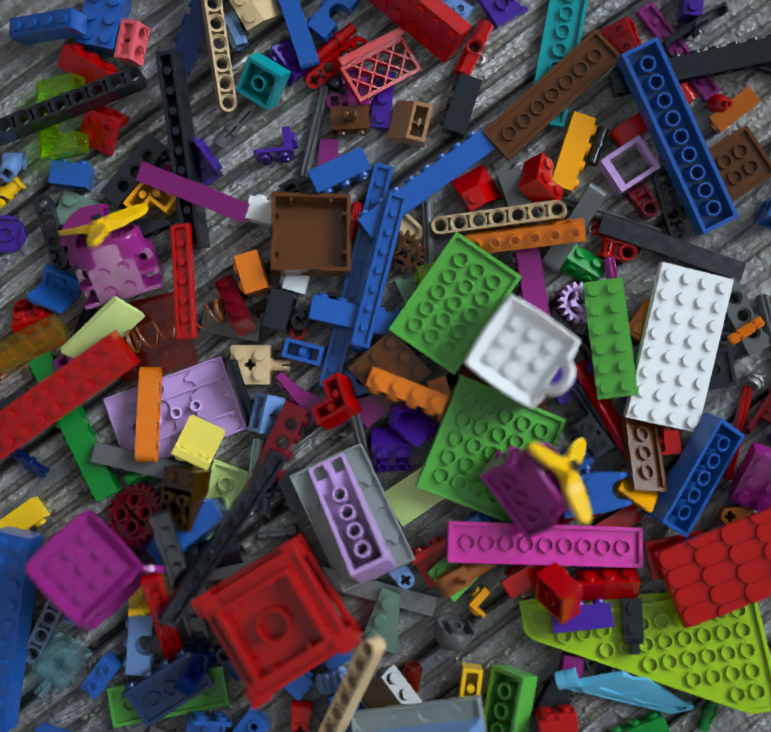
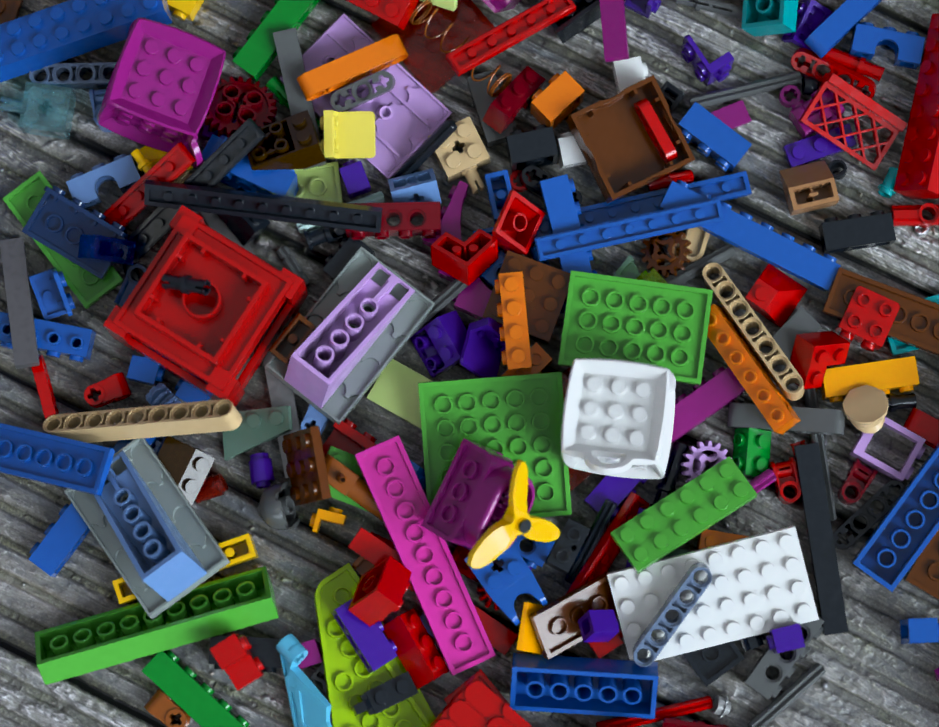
camera: 65 degrees right, 5 degrees down
blue brick [79,650,123,699] -> none
reddish brown brick [330,105,370,137] -> none
orange axle [727,317,765,345] -> none
none -> black pin [162,273,211,296]
none -> dark purple brick [248,453,275,489]
none -> reddish brown brick [269,313,316,366]
none -> reddish brown plate [282,426,331,506]
none -> dark grey beam [330,71,395,112]
none -> dark purple brick [339,160,372,199]
none -> red slope [492,190,545,255]
none -> dark purple brick [578,610,620,642]
none -> sand blue beam [633,563,712,667]
none -> red beam [634,98,678,163]
none -> dark purple brick [766,623,806,654]
none -> black hinge [828,160,847,180]
none -> red bracket [835,286,900,352]
none -> tan hat [842,385,889,434]
none -> teal pin [878,167,898,198]

